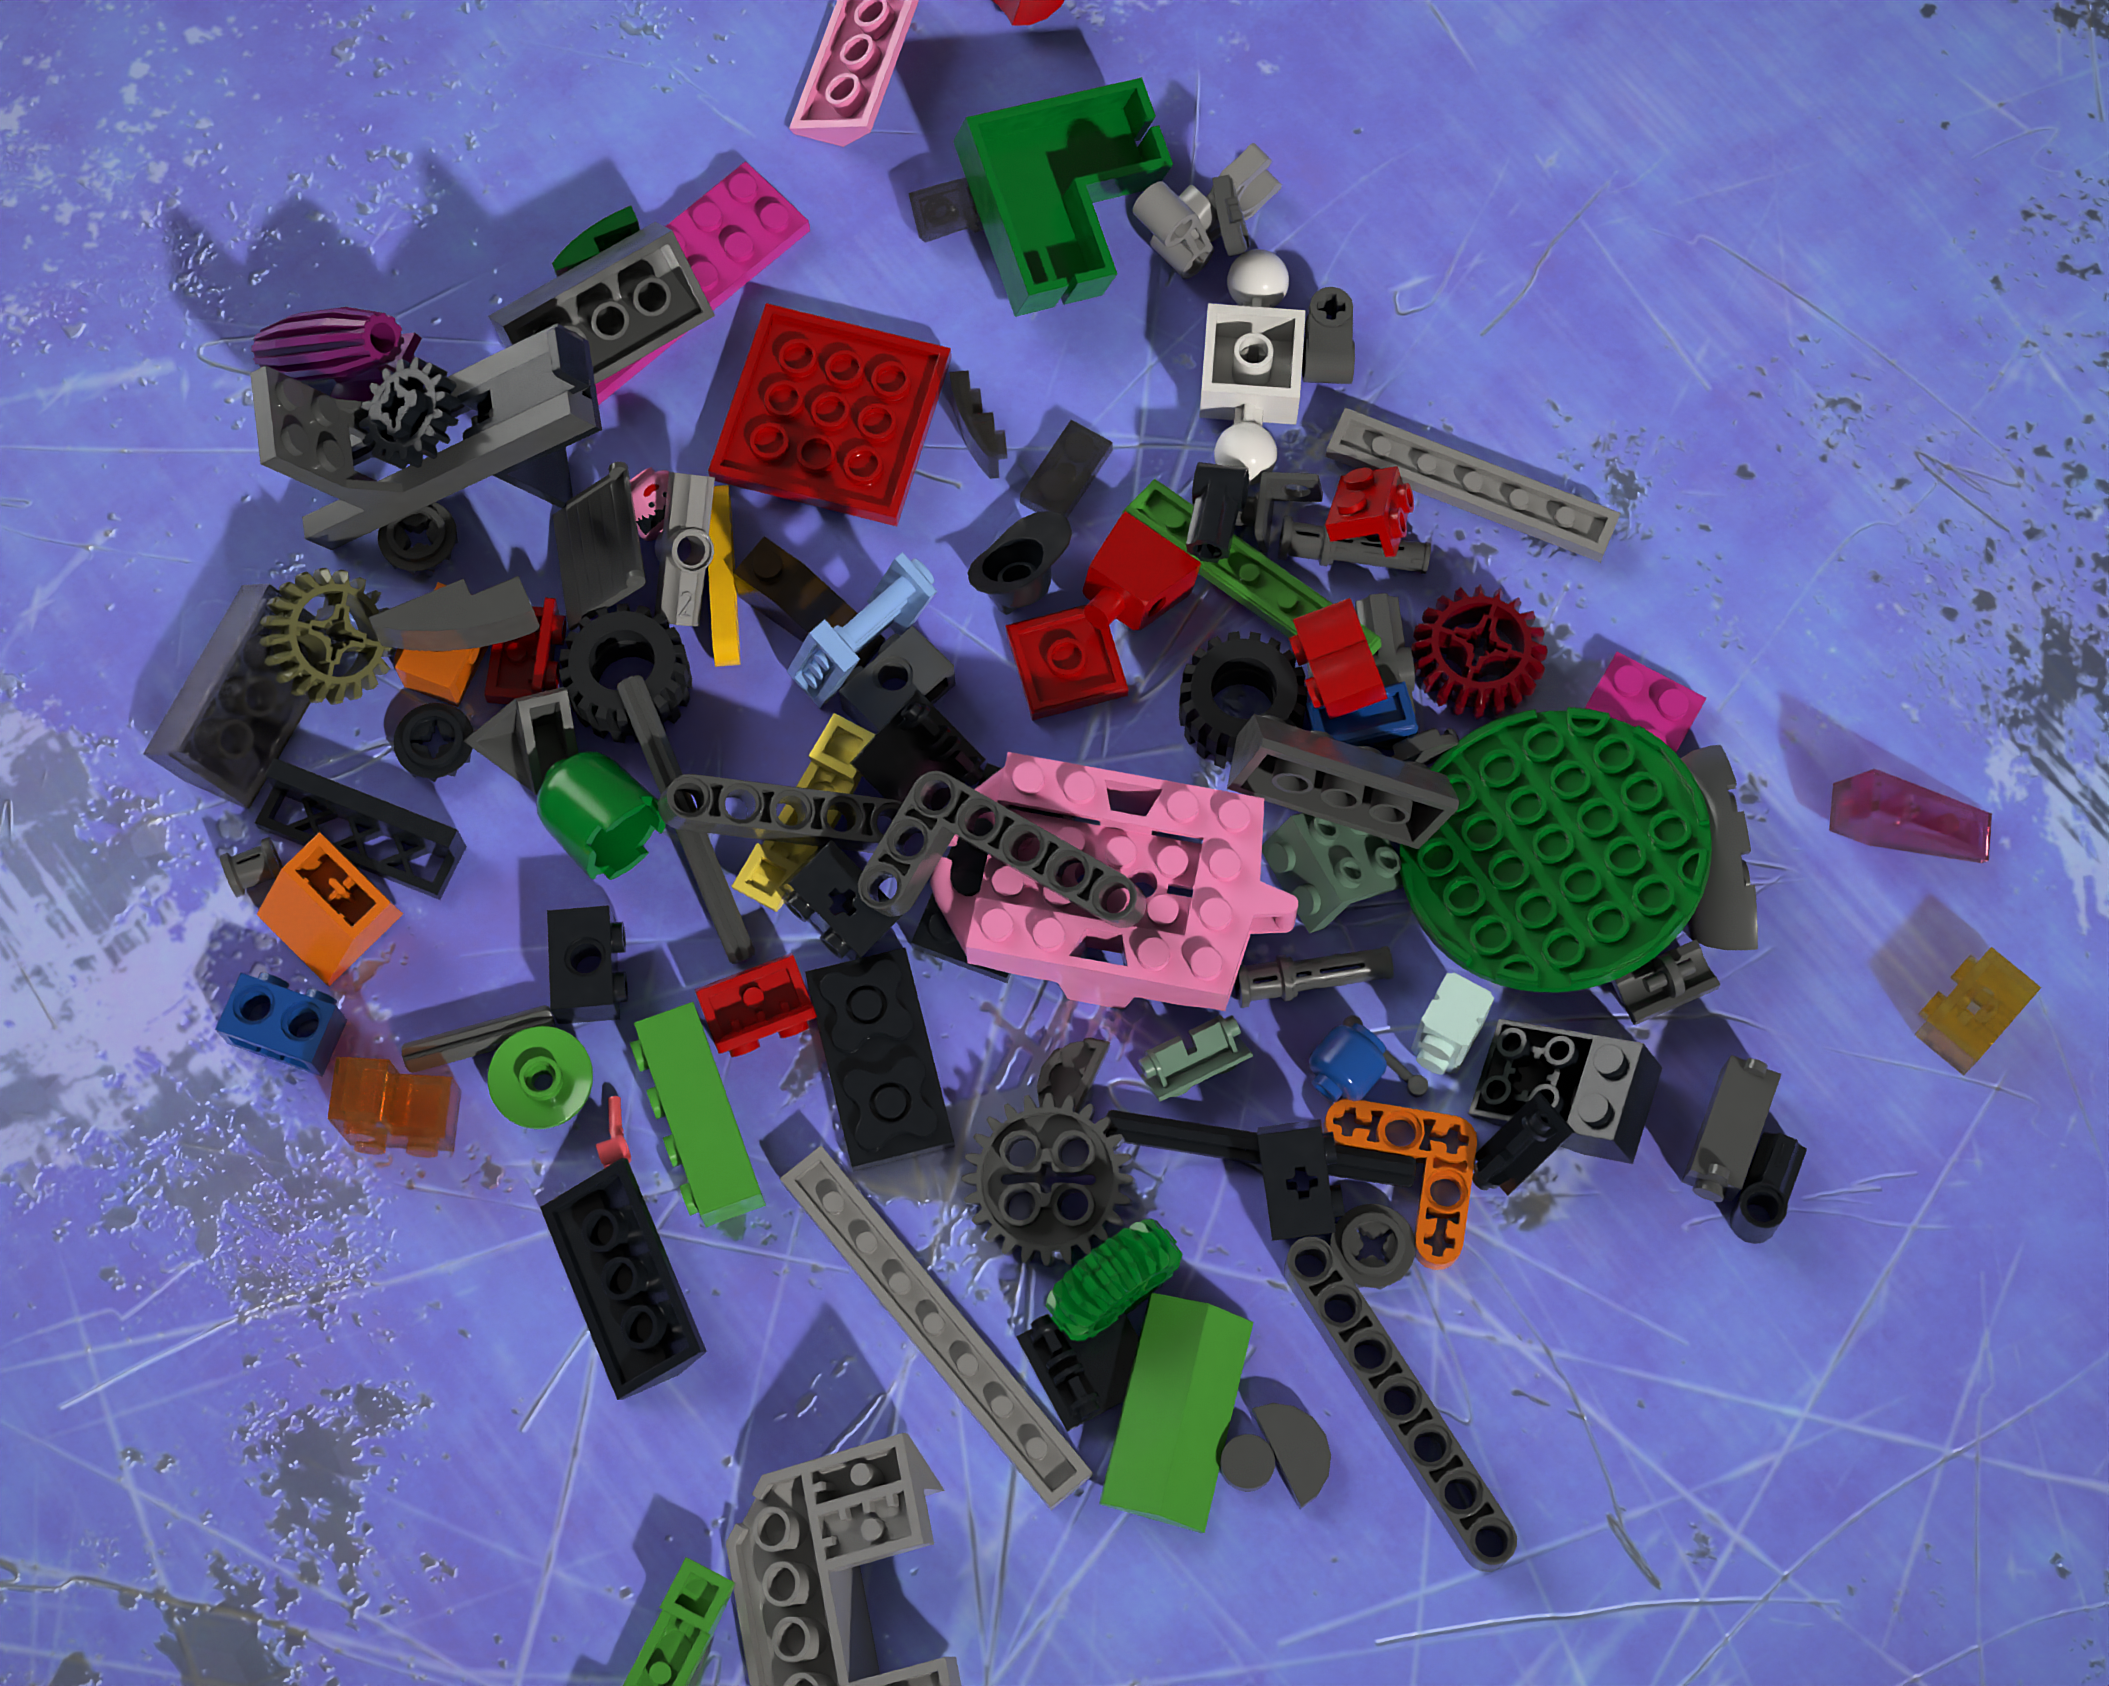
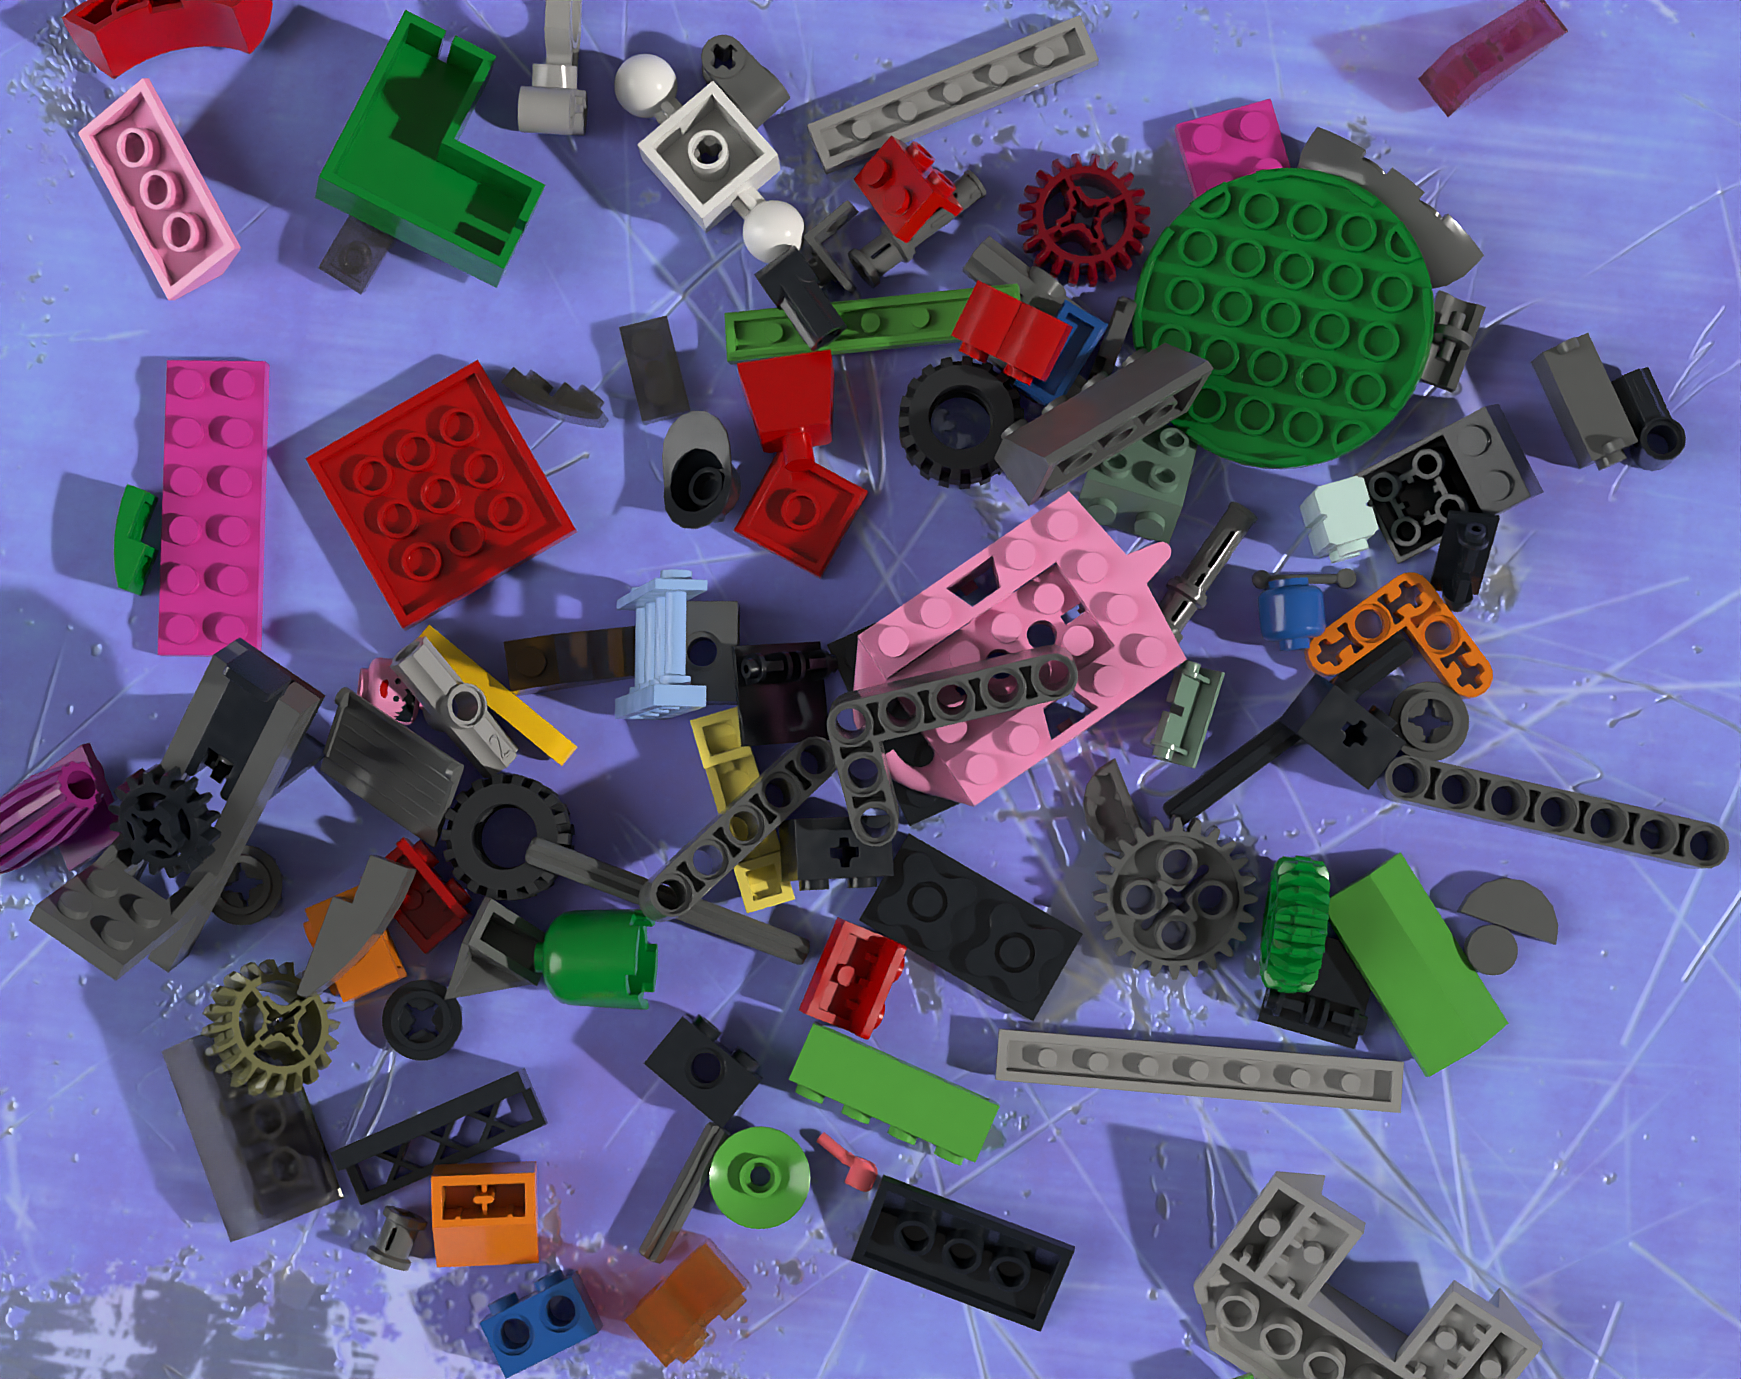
camera: 40 degrees left, 15 degrees up
dark grey slope [488,222,715,384] -> none
dark grey tile [1212,175,1250,257] -> none
clear yellow brick [1914,947,2042,1076] -> none

